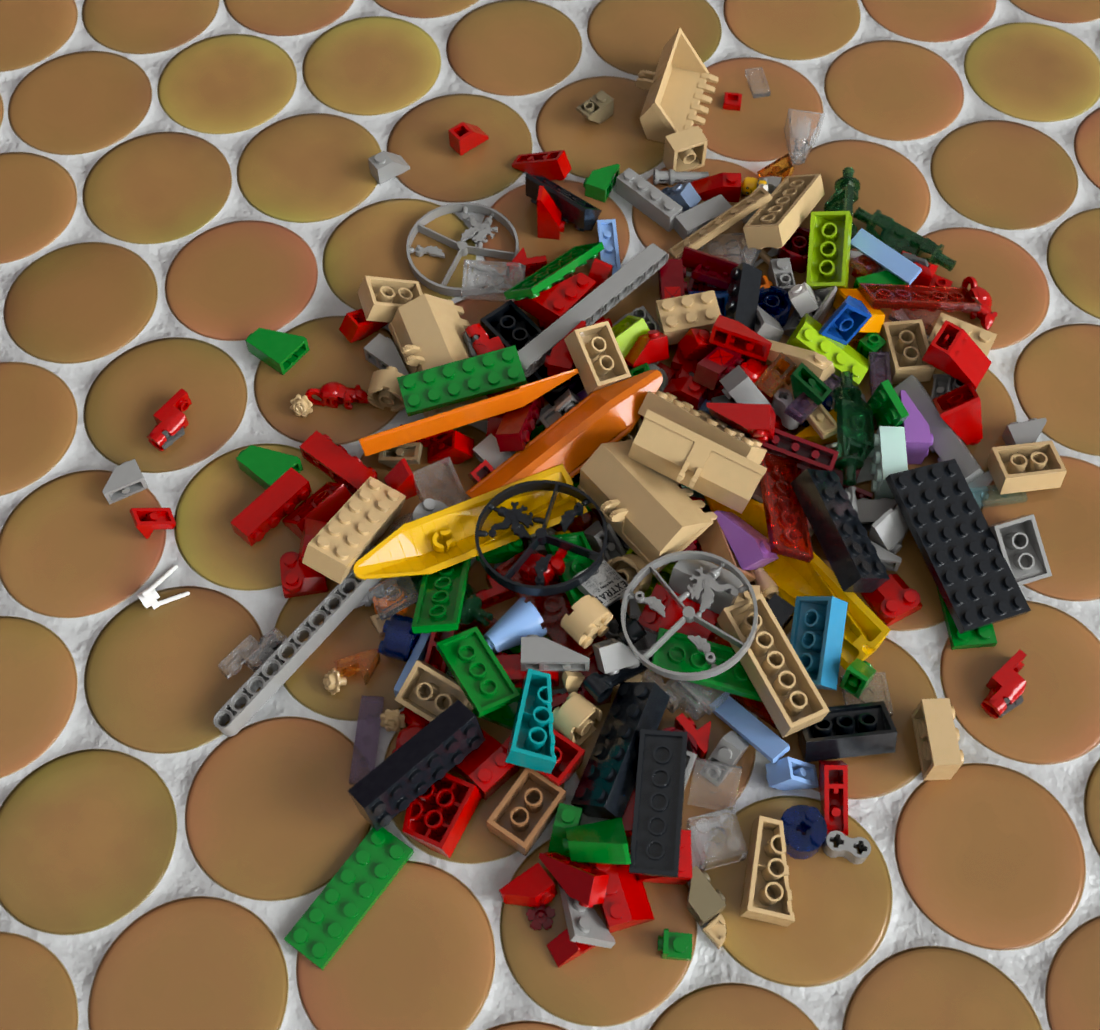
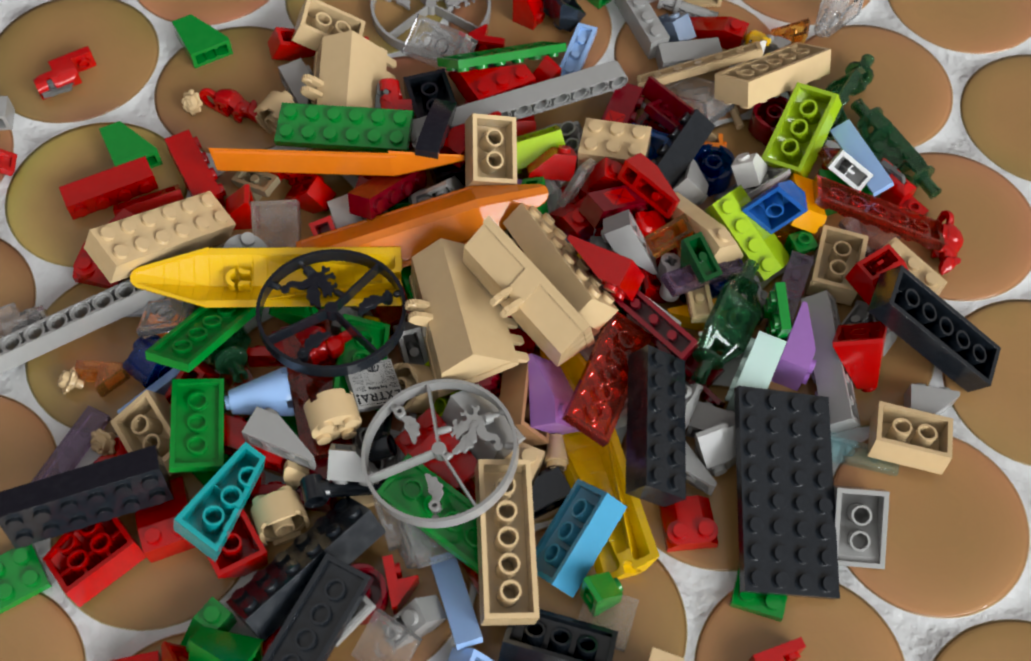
camera: 20 degrees right, 0 degrees up
medium nougat brick [486,768,566,856] -> none
light grey slope [768,258,796,292] -> none
none -> black slope [415,99,457,159]
none -> clear tile [556,158,597,207]
none -> light grey slope [826,149,874,193]
none -> black brick [868,265,1001,392]

